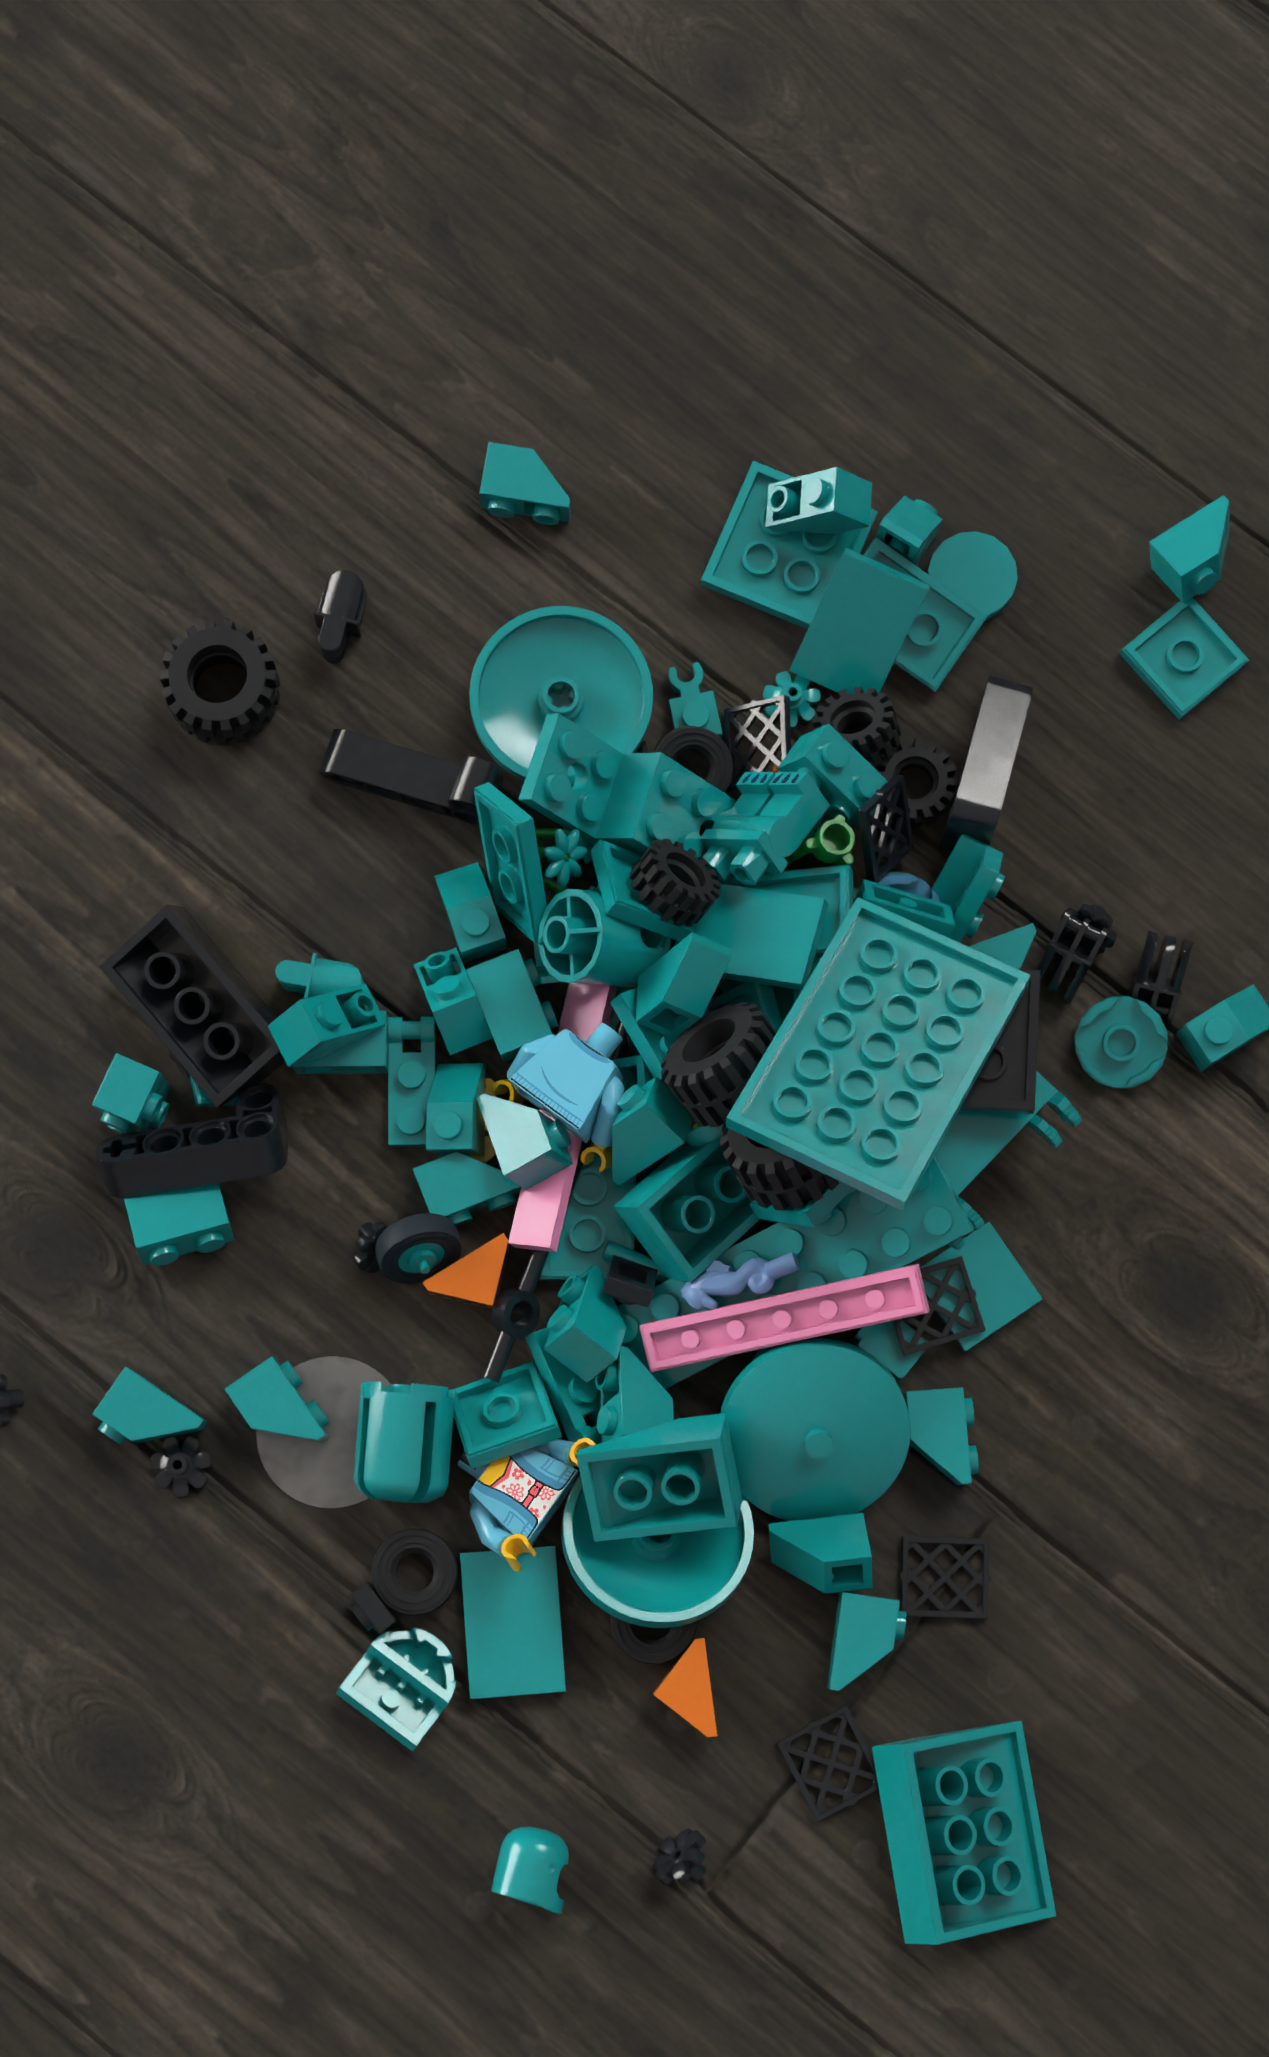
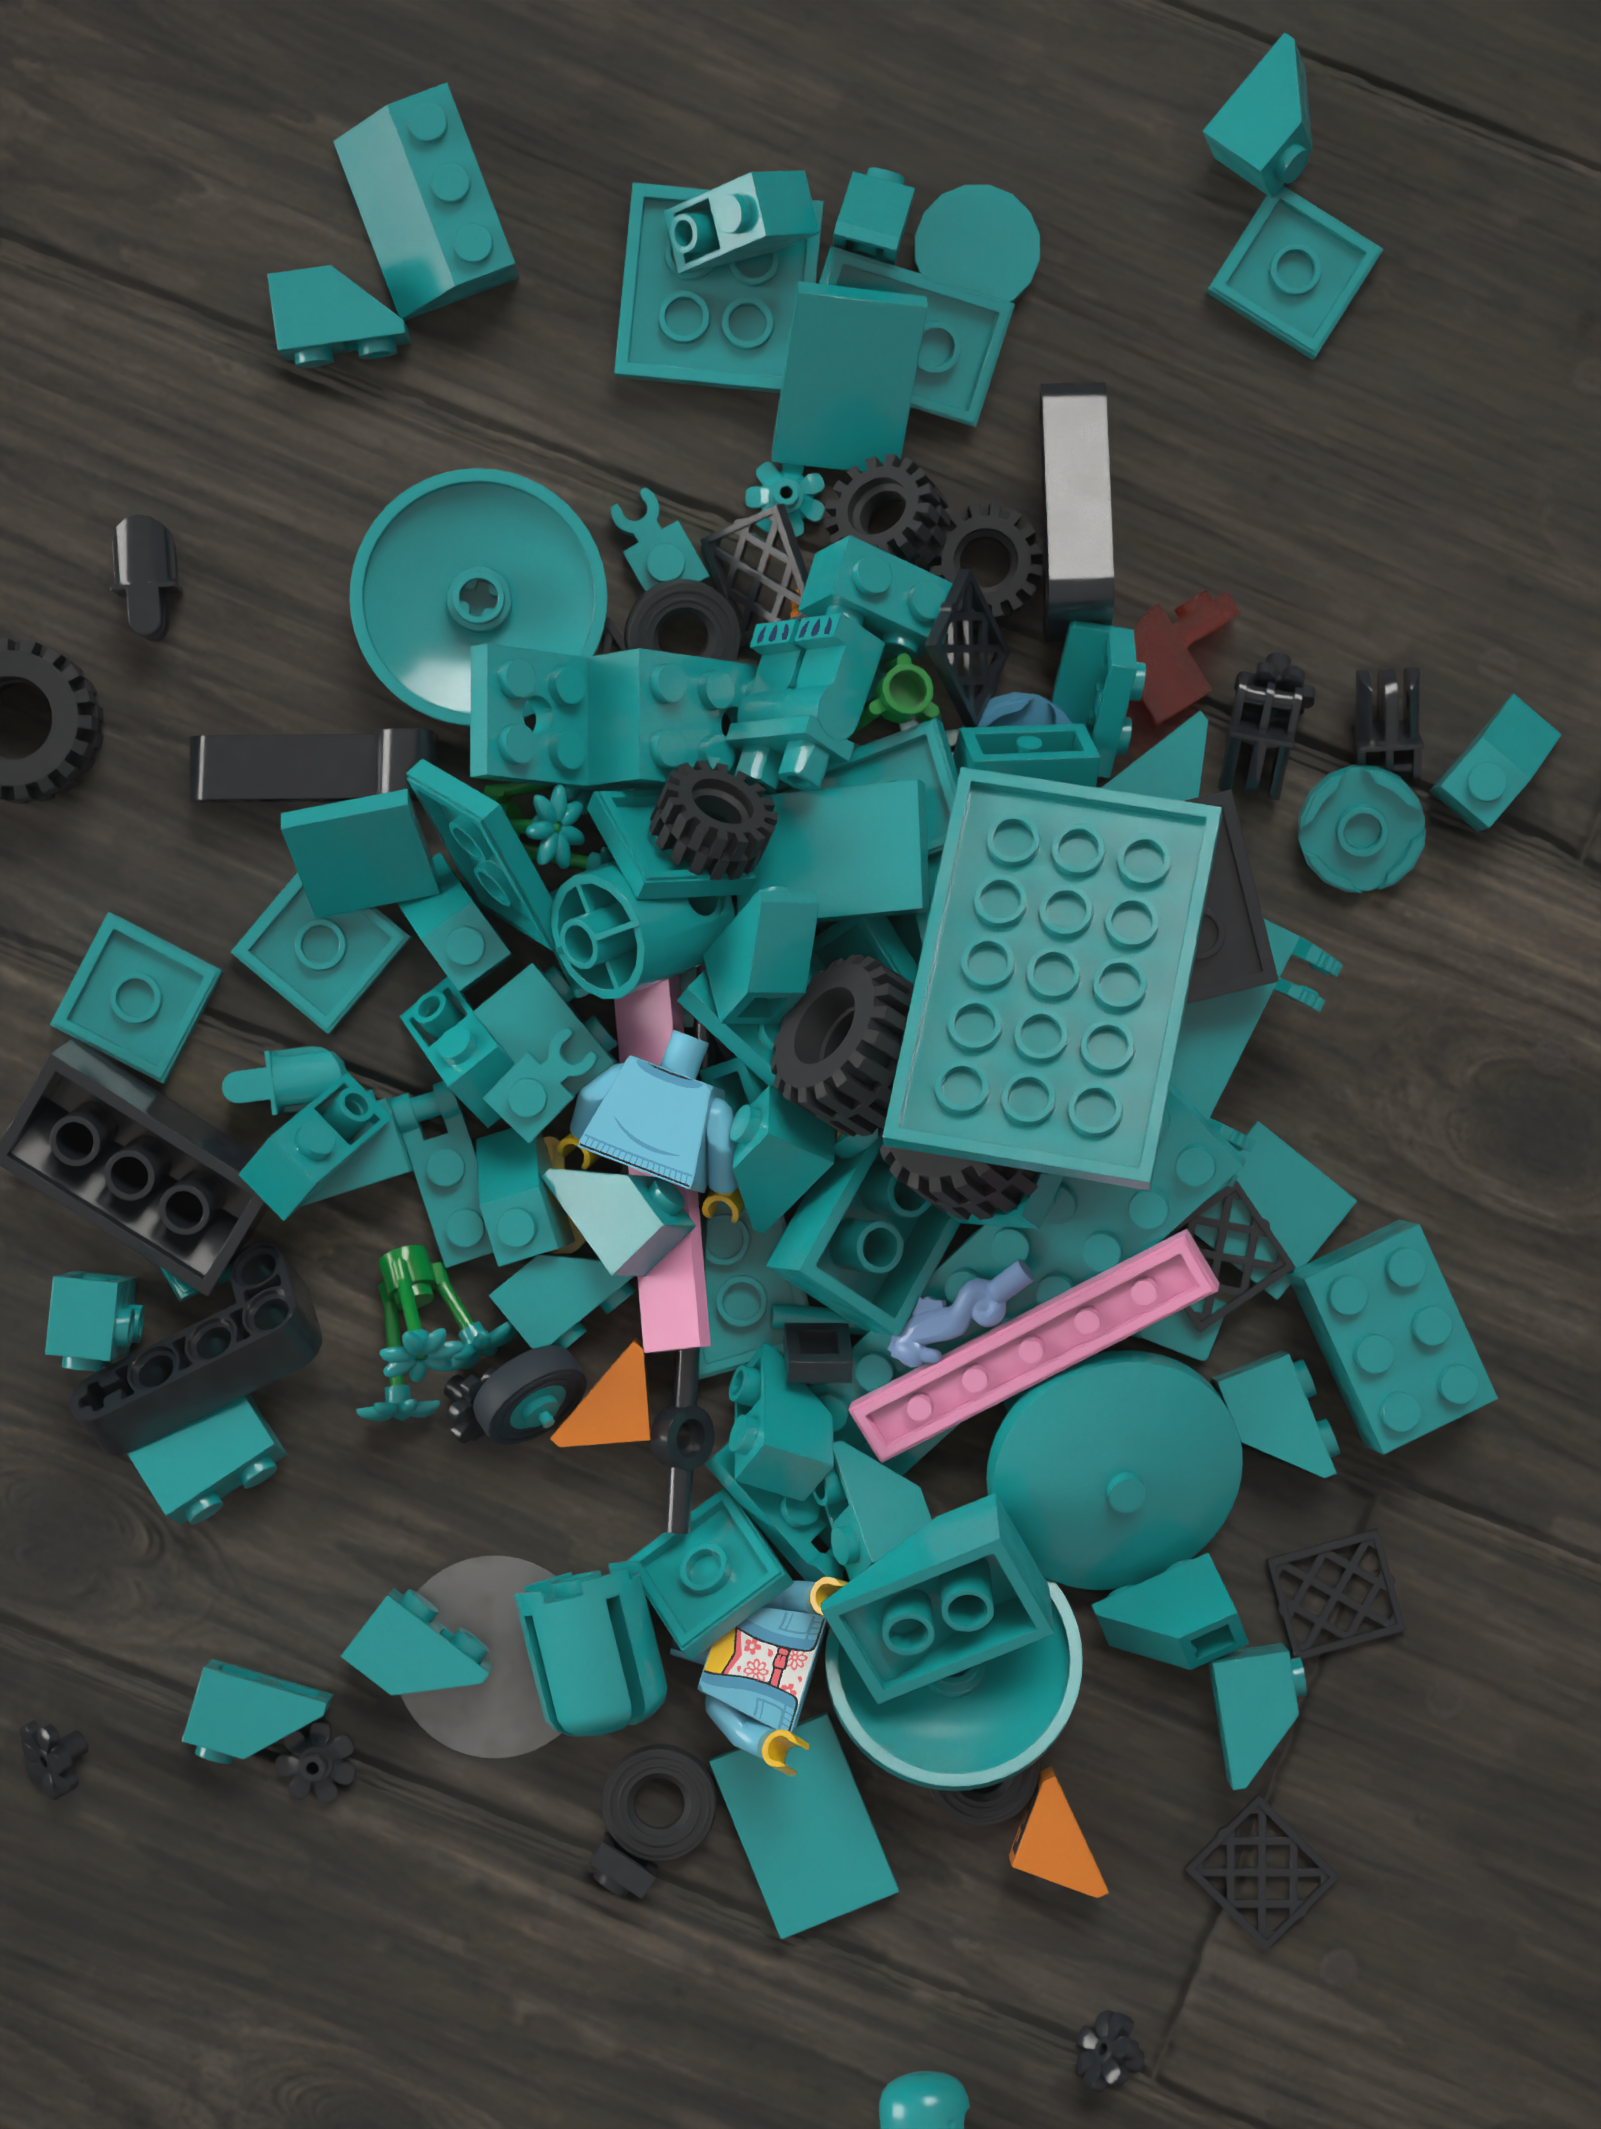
camera: 15 degrees left, 10 degrees up
teal slope [336,1628,456,1752] -> none
teal slope [872,1720,1056,1945] -> none
none -> teal tile [50,912,224,1084]
none -> teal tile [231,872,412,1034]
none -> teal tile [281,789,440,918]
none -> teal slope [333,82,520,321]
none -> plant [356,1245,516,1422]
none -> teal plate [482,1027,599,1143]
none -> clear red brick [1134,590,1240,729]
none -> teal brick [1287,1219,1498,1454]

